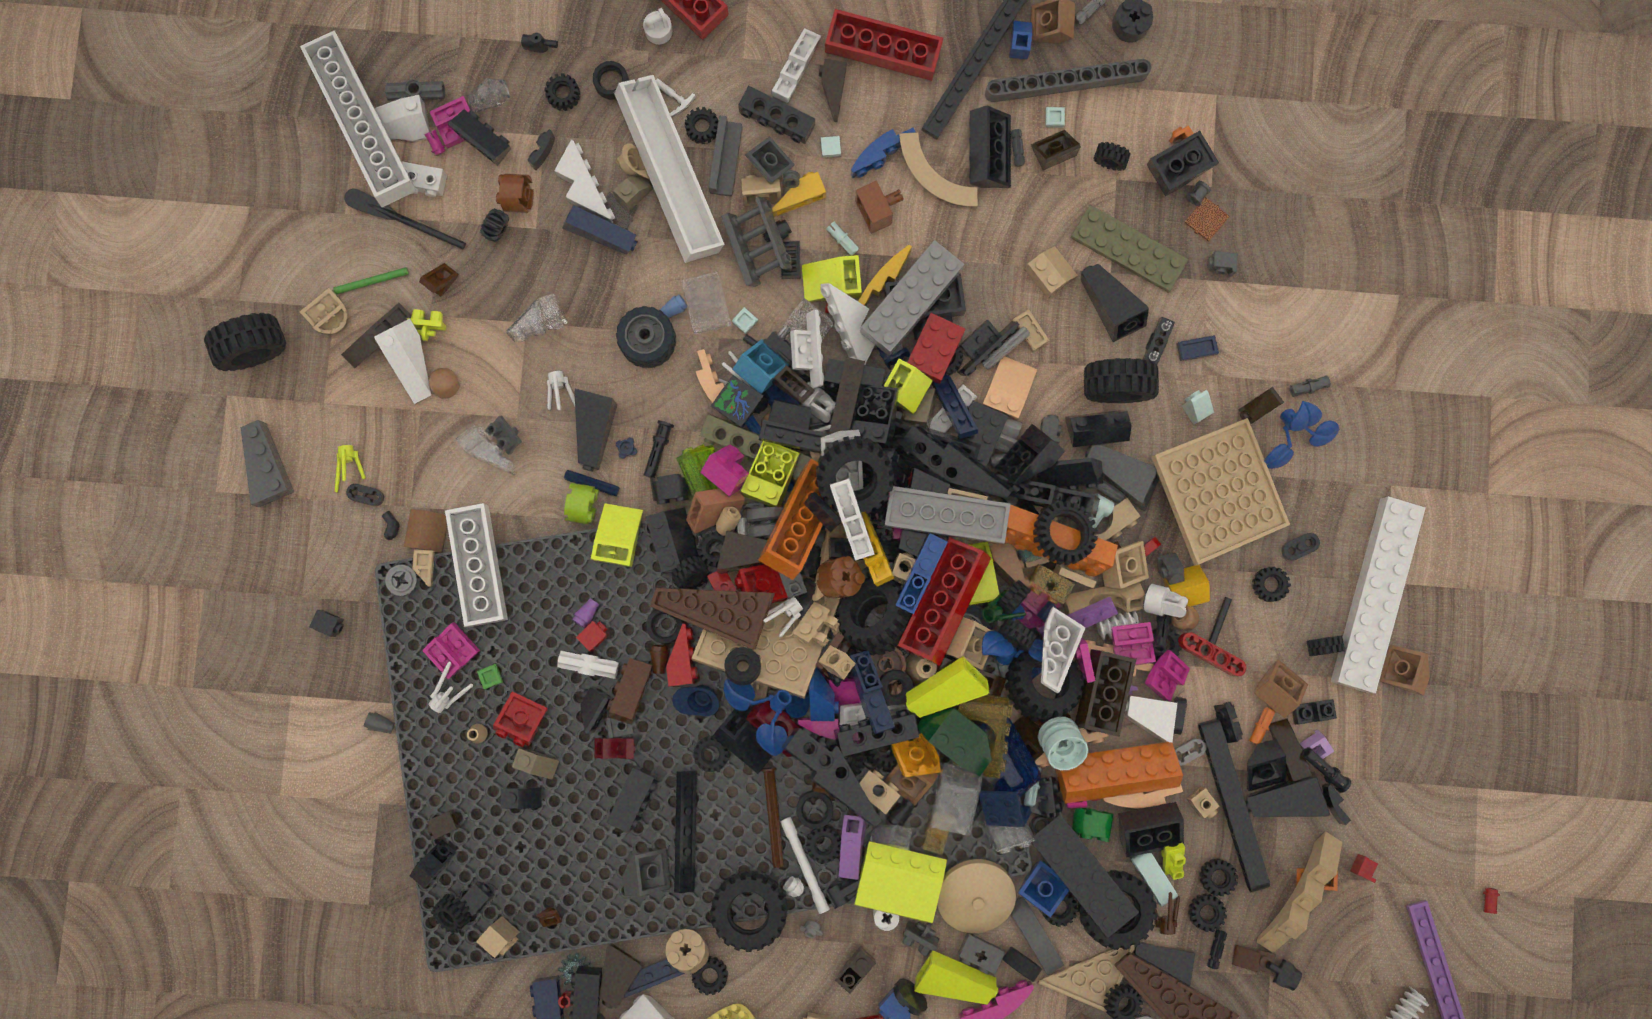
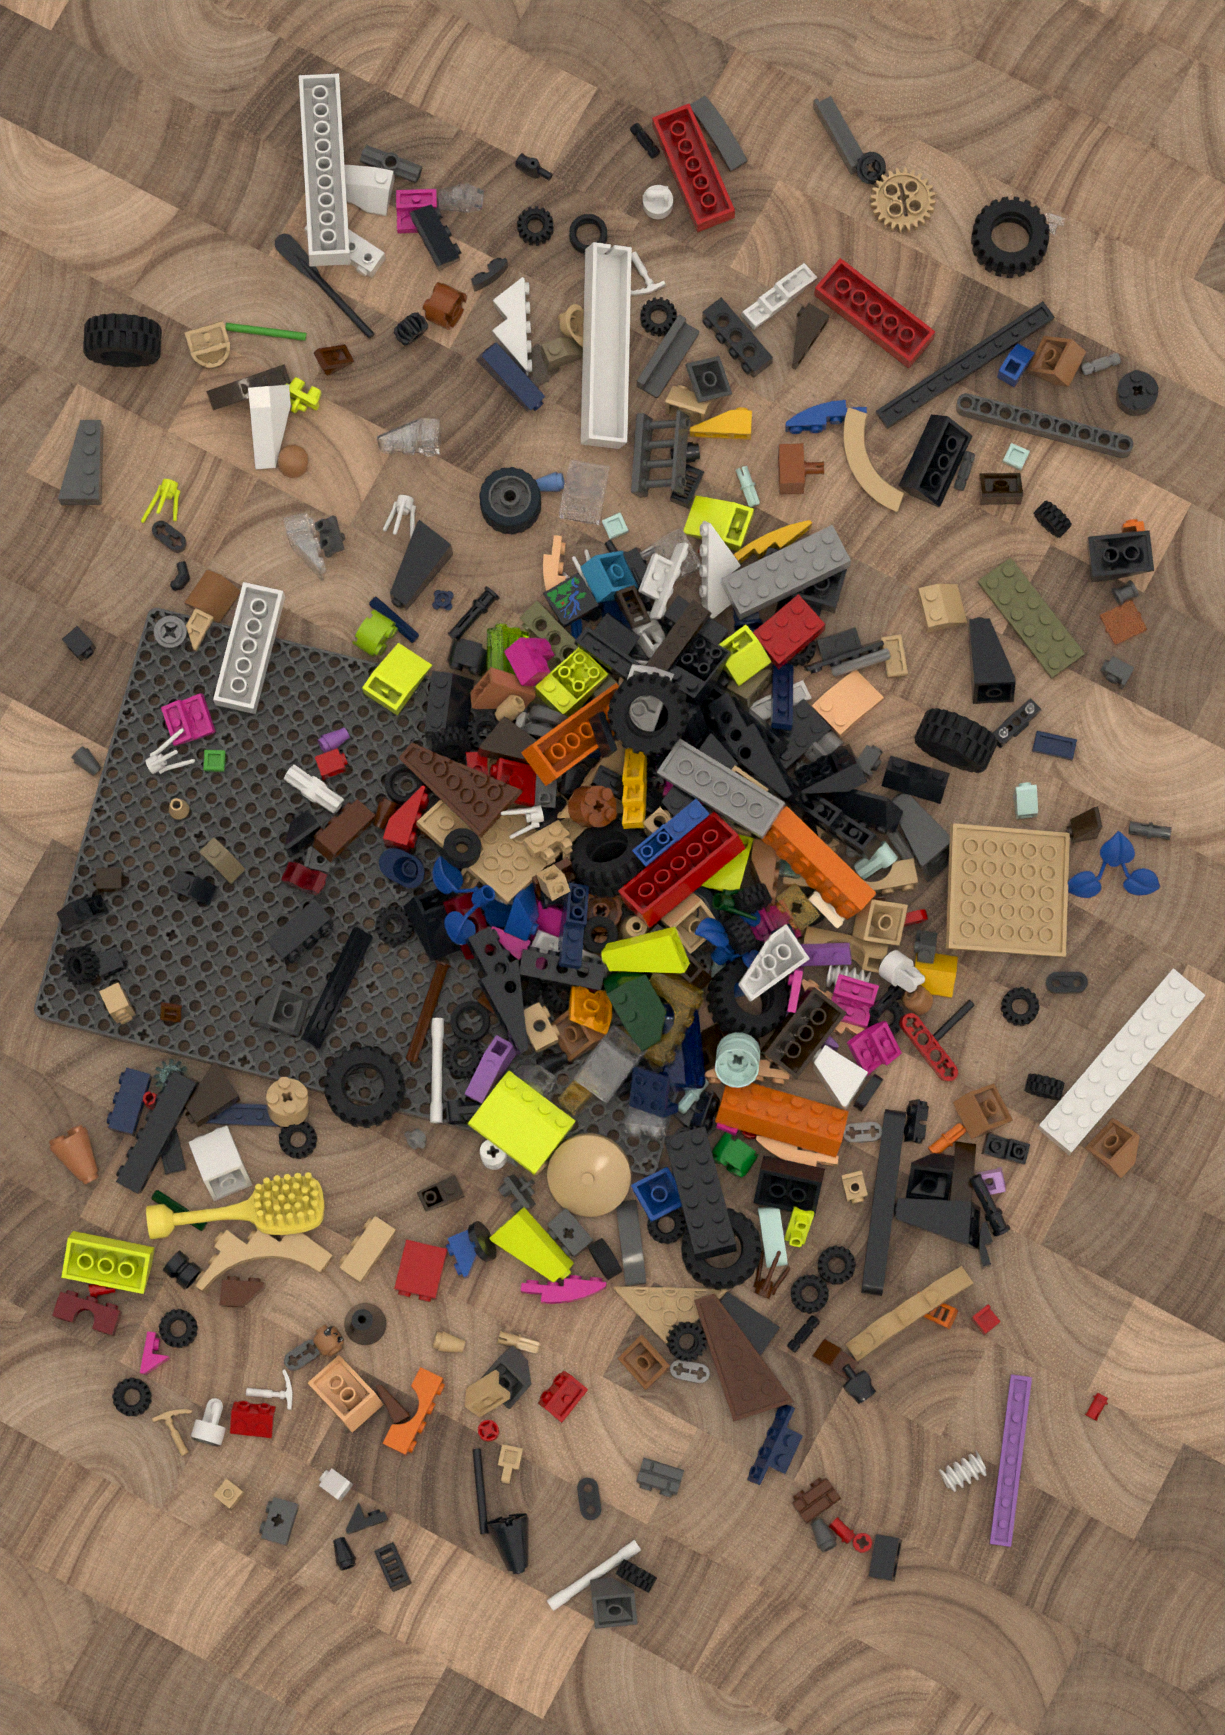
camera: 30 degrees right, 5 degrees down
dark pink pin [425,130,446,156] -> none
red plate [493,691,548,747] -> none
dark grey bush [783,170,800,188] -> none
white plate [783,876,804,897] -> none
light aqua tile [821,136,841,158] -> none
white slope [830,479,875,560] -> none
black tyre [1033,501,1098,565] -> none

